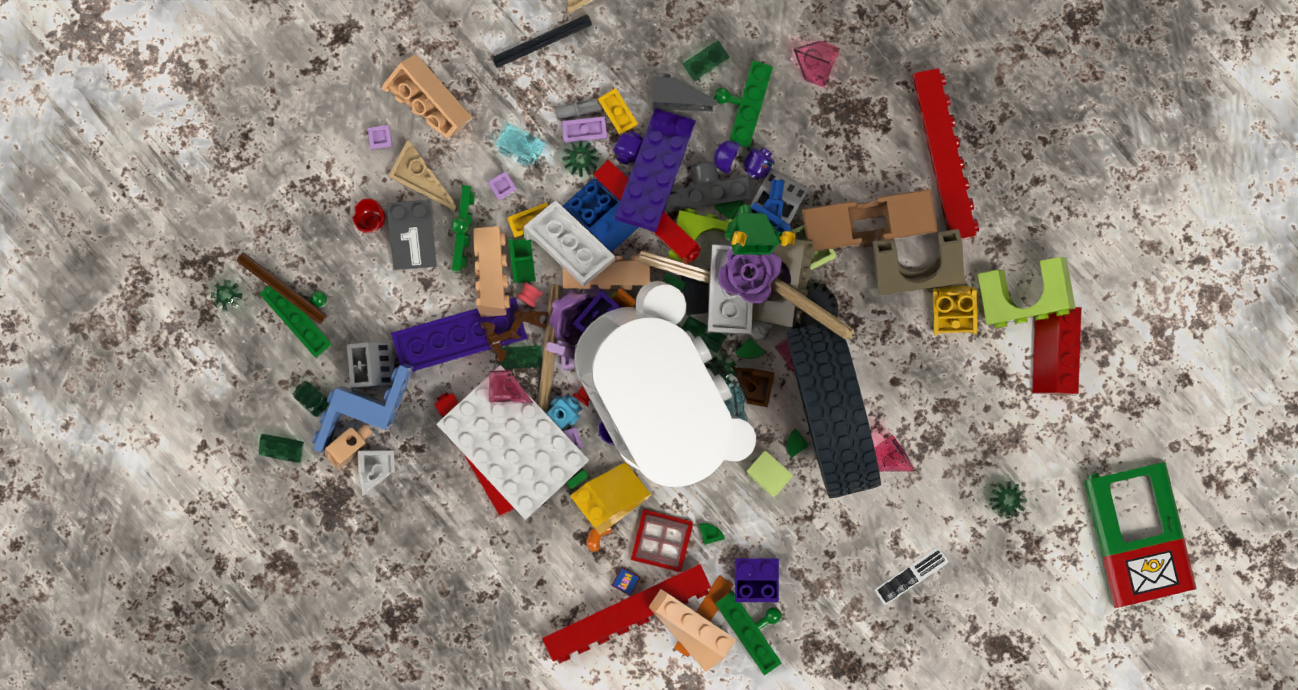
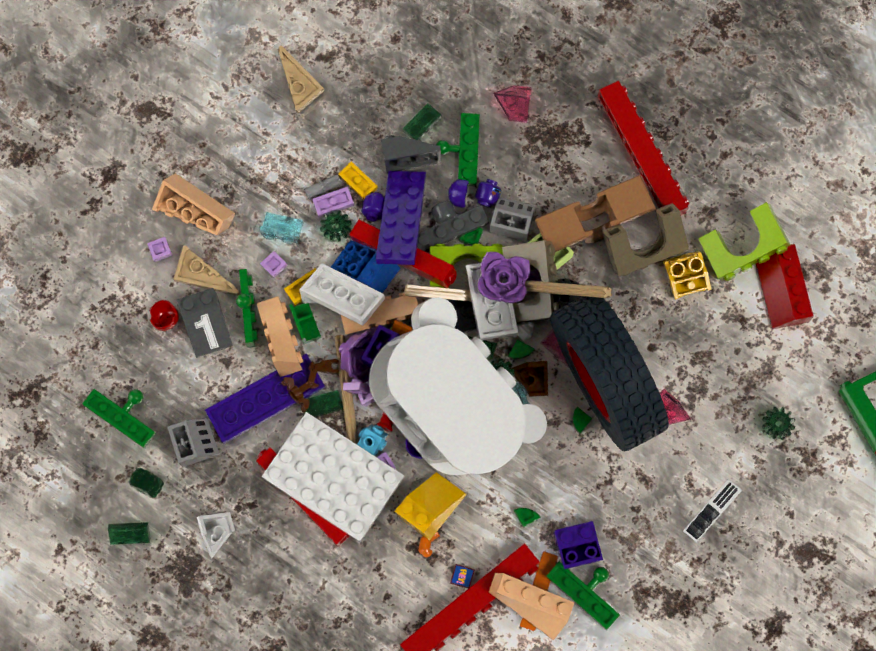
camera: 15 degrees left, 10 degrees down
clear green piece [211,280,243,312] -> none
reddish brown axle [237,252,327,324] -> none
medium blue bracket [312,364,414,452] -> none
light nougat torso [325,424,372,471] -> none
clear pink slope [489,370,533,405] -> none
black axle [492,15,592,68] -> none
coral wheel [516,282,543,308] -> none
green tile [566,469,588,489] -> none
clear piece [631,509,694,572] -> none
green torso [725,205,795,255] -> none
yellowish green piece [746,450,793,497] -> none
blue piece [751,179,791,233] -> none

